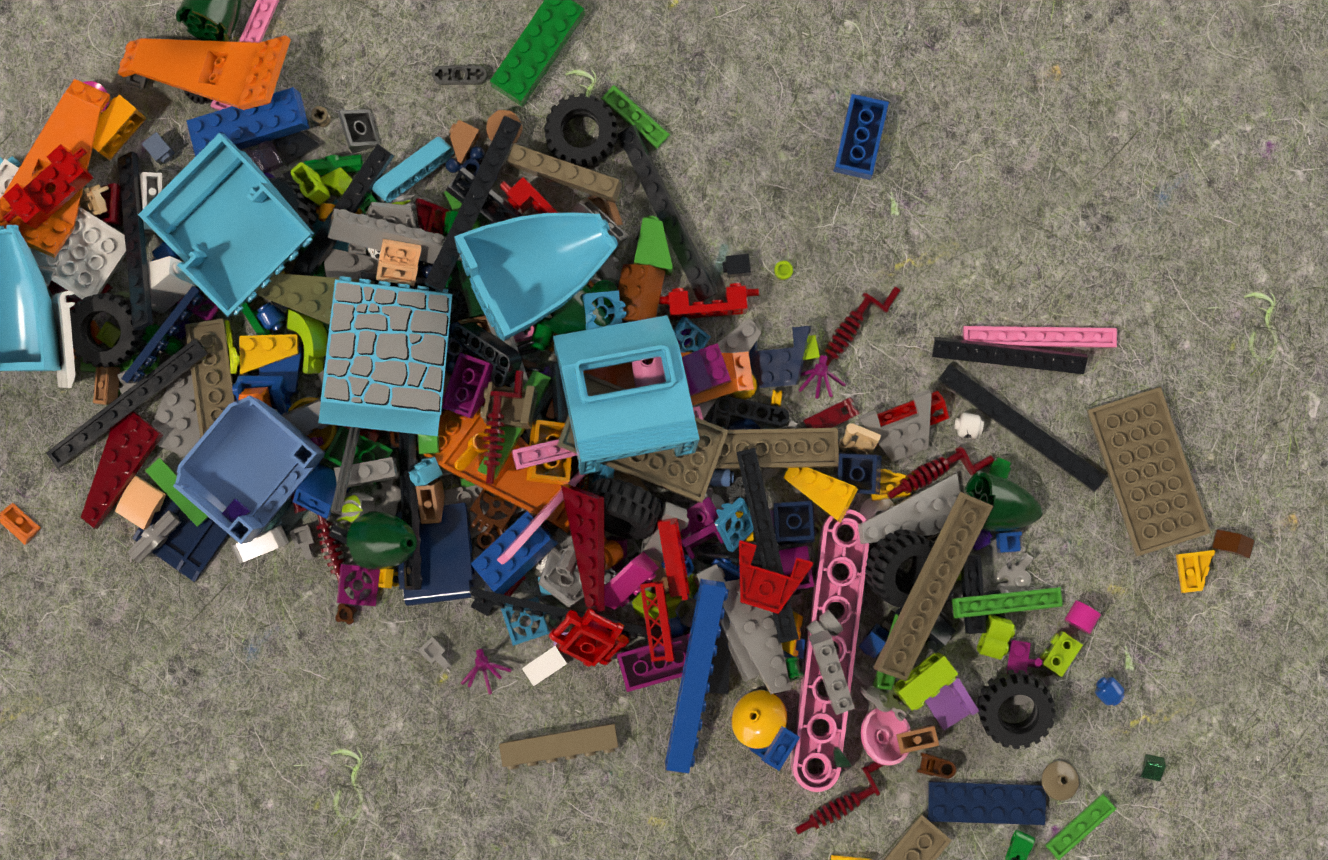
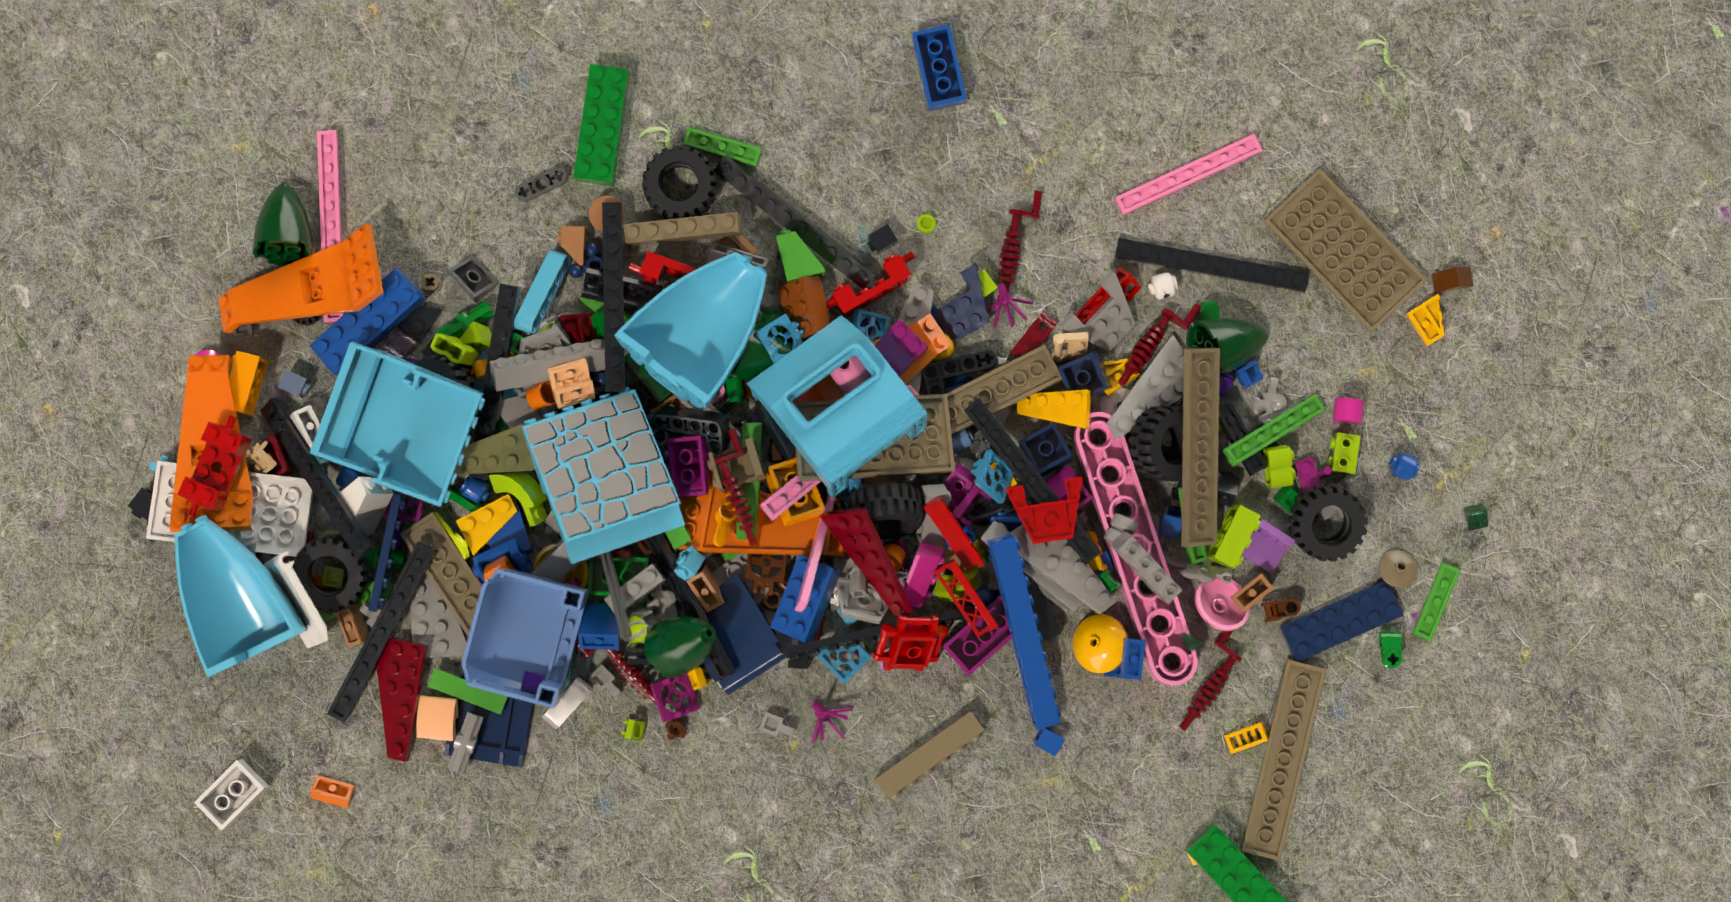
camera: 25 degrees left, 0 degrees up
white sticker [522,646,567,686] -> none
yellow bush [771,389,782,407] -> none
black plate [932,337,1088,374] -> none
none -> orange piece [526,381,556,410]
none -> lime tile [621,719,646,741]
none -> blue panel [1033,727,1065,756]
none -> green slope [1273,486,1300,514]

